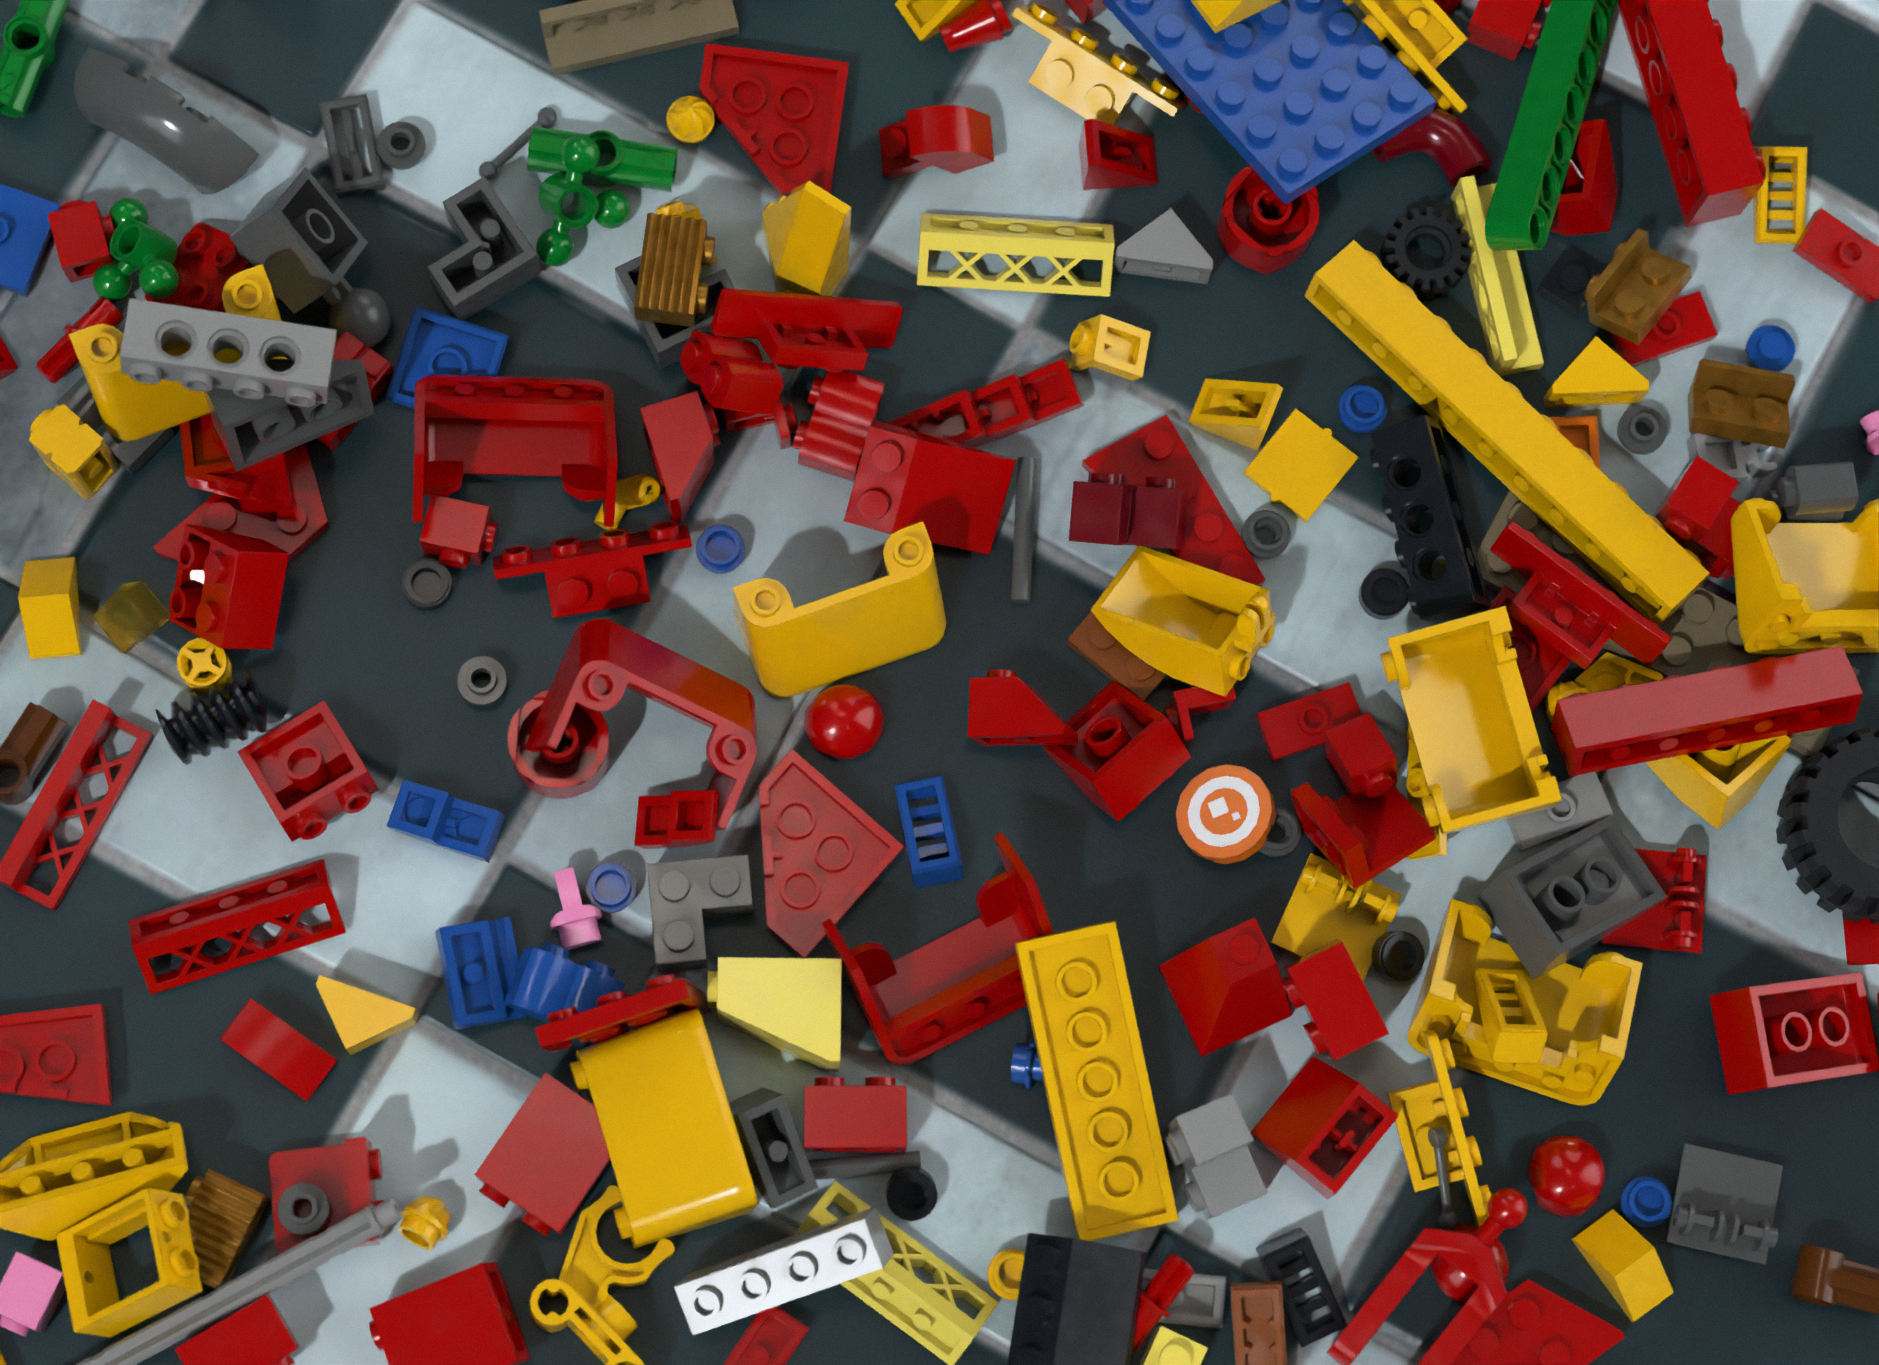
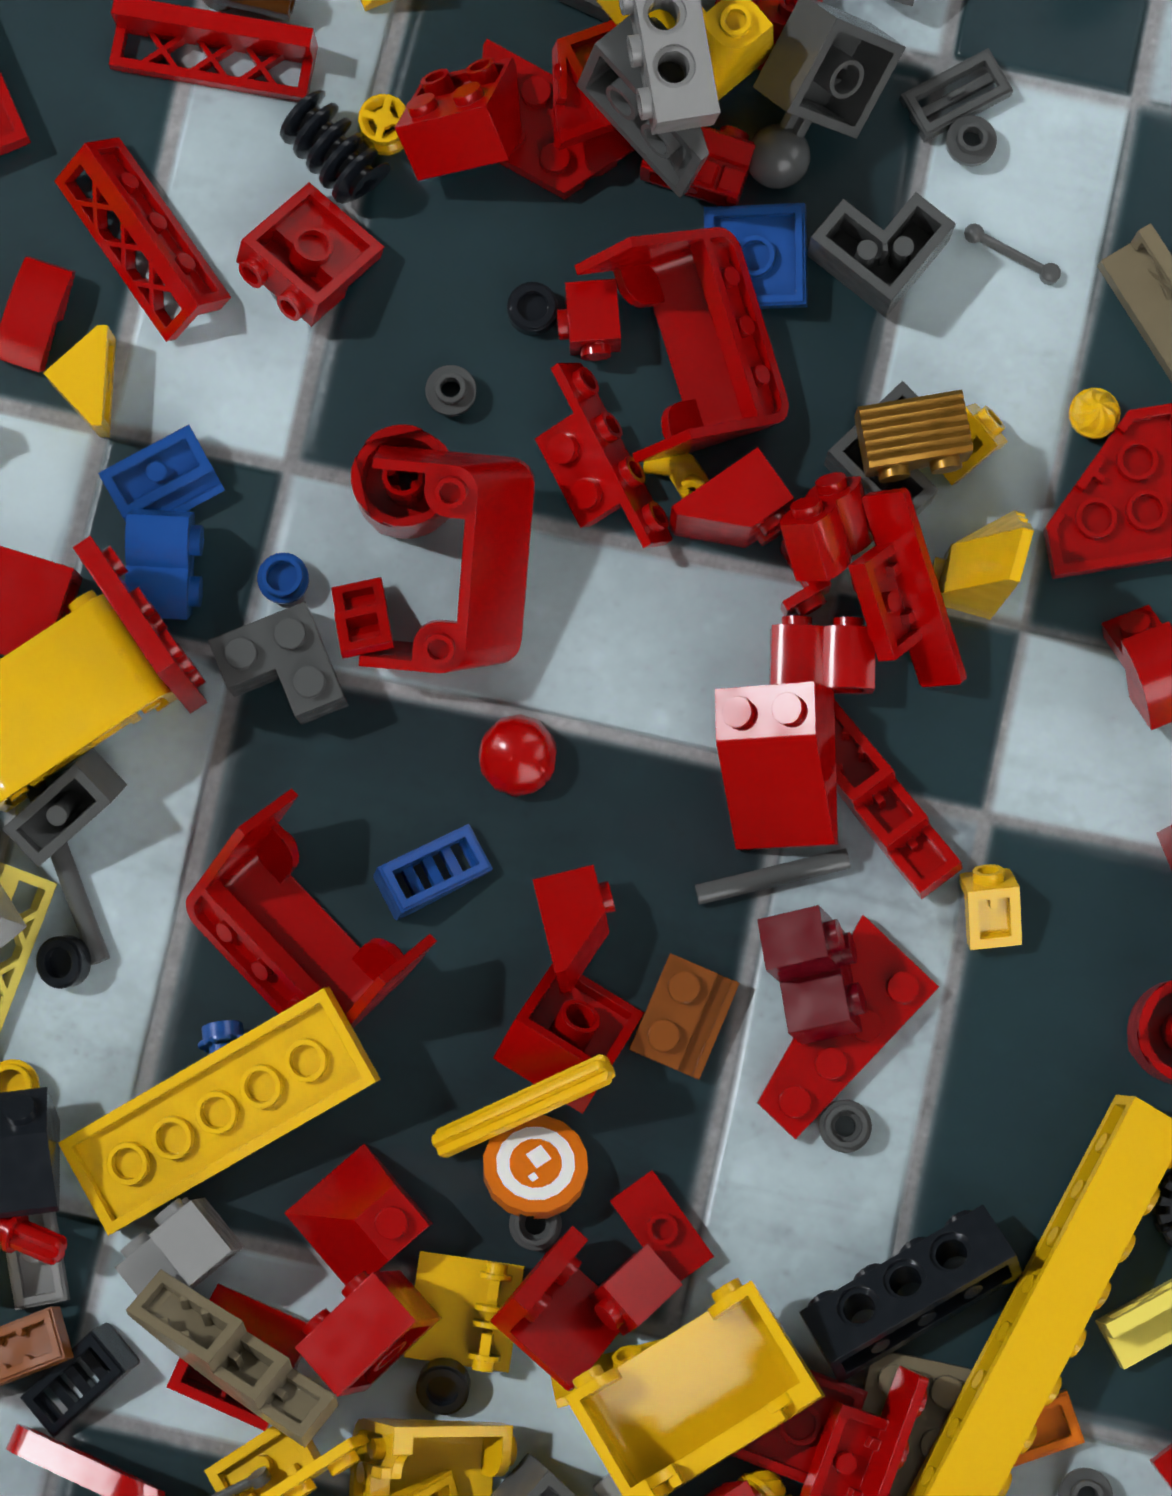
camera: 85 degrees right, 5 degrees up
clear yellow slope [92,581,170,654] -> none
blue slope [387,780,505,863] -> none
green piece [527,126,678,192] -> none
green piece [536,134,631,267] -> none
bright pink piece [550,867,602,950] -> none
blue plate [696,524,745,574] -> none
light yellow slope [707,957,842,1073] -> none
yellow windscreen [733,522,947,699] -> none
red plate [759,749,904,958] -> none
red brick [804,1077,907,1152] -> none
light yellow fence [917,213,1115,297] -> none
yellow piece [1090,546,1276,697] -> none
light grey slope [1112,208,1213,284] -> none
red bracket [1164,684,1236,746] -> none
yellow slope [1188,378,1283,451] -> none
yellow piece [1243,408,1359,523] -> none
blue plate [1338,384,1387,433] -> none
black tile [1358,568,1409,620] -> none
yellow slope [1543,336,1650,407] -> none
none -> dark tan slope [126,1269,339,1448]
none -> yellow axle [431,1054,616,1158]

